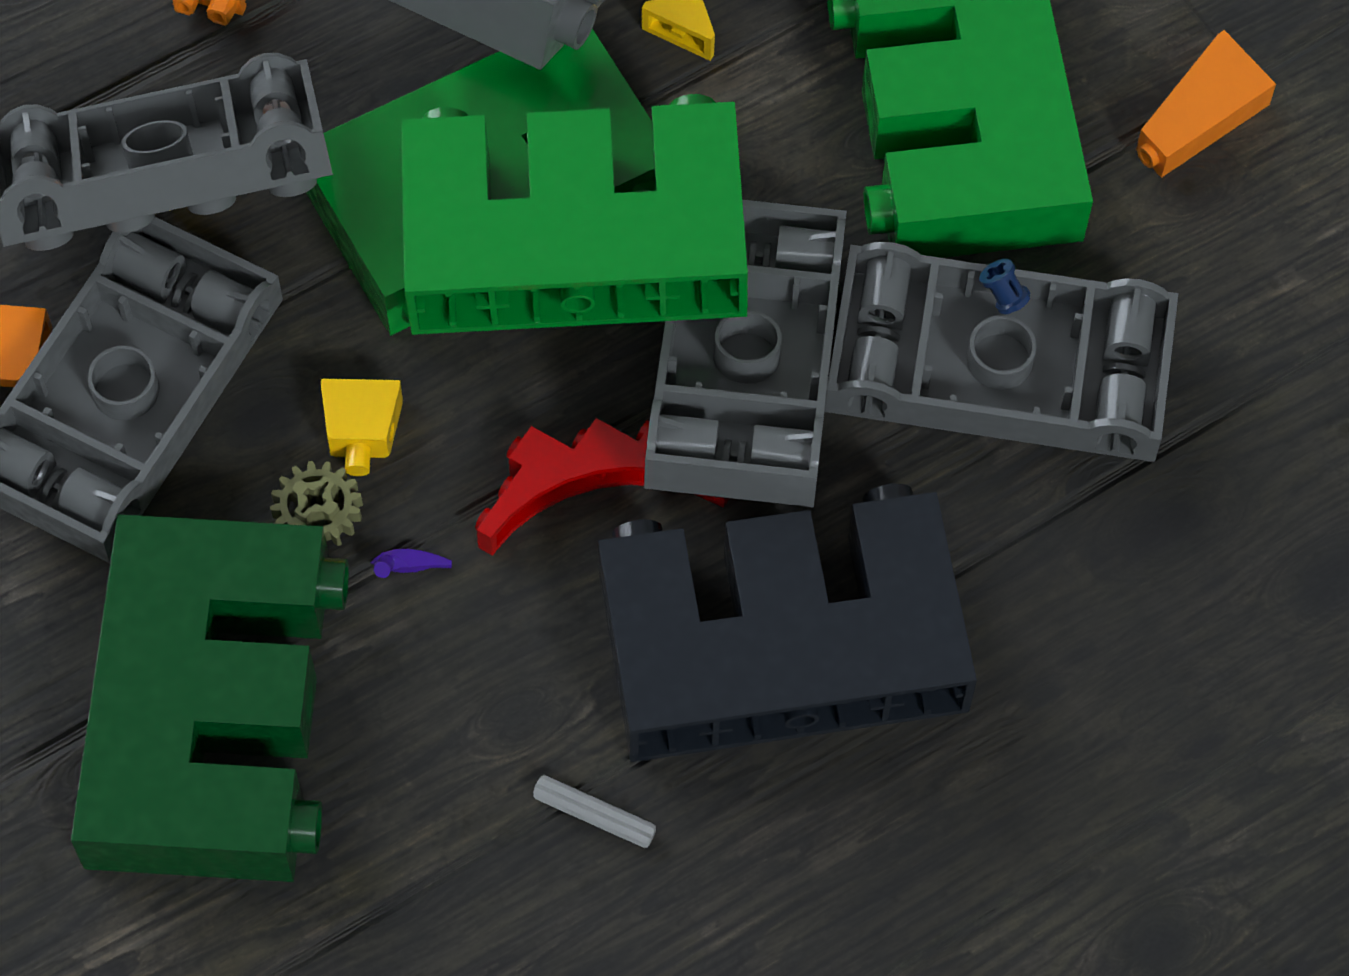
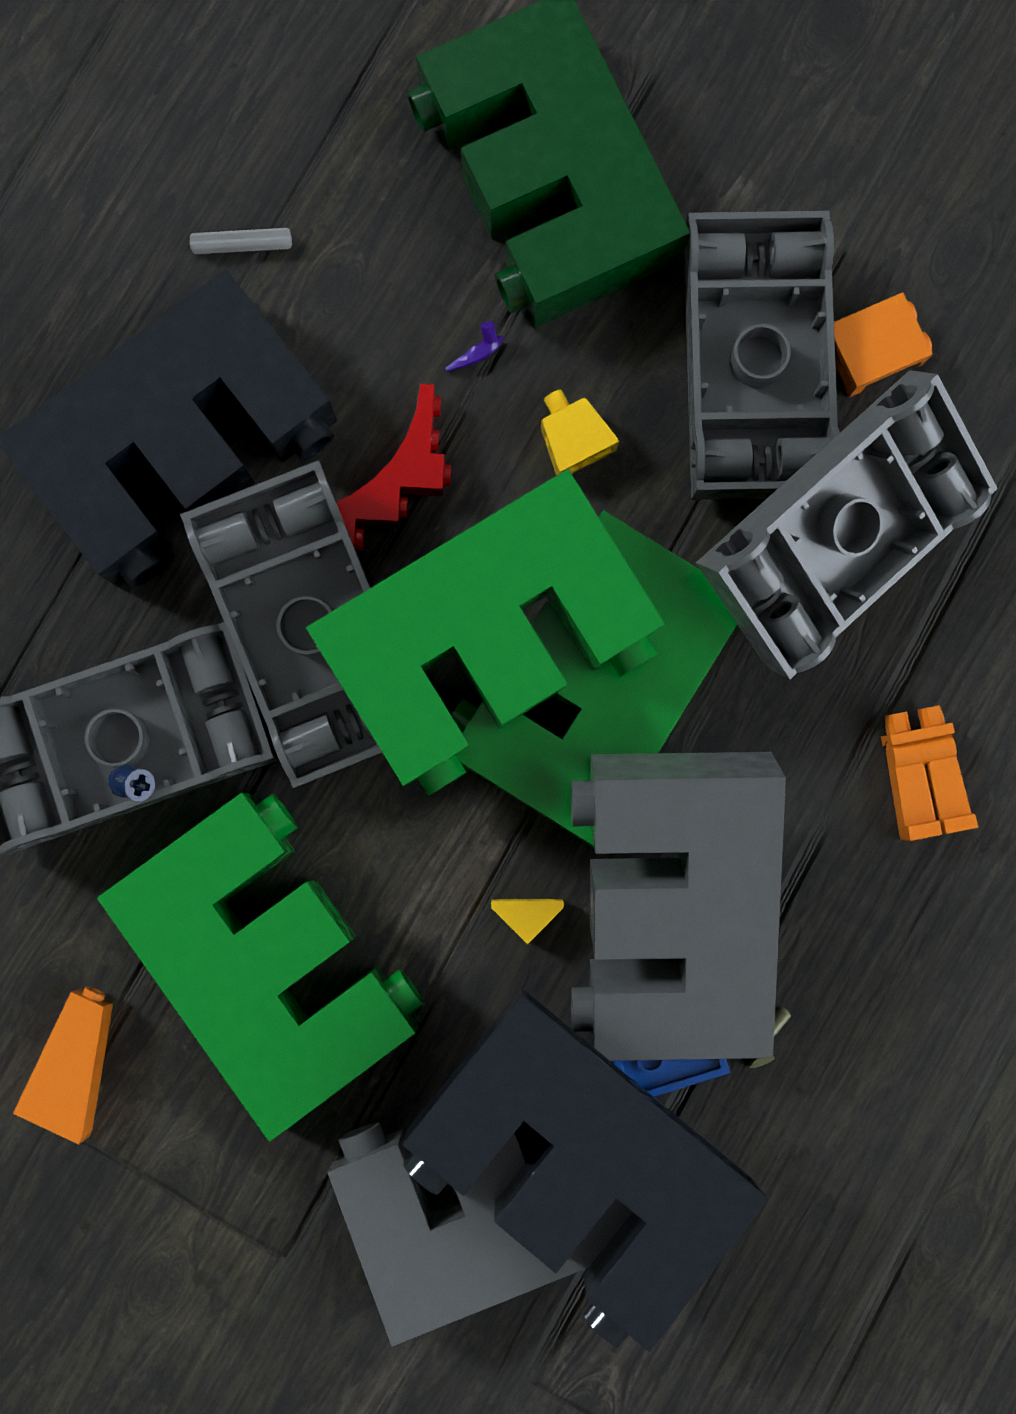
camera: 150 degrees right, 20 degrees up
olive gear [270,461,363,546] -> none

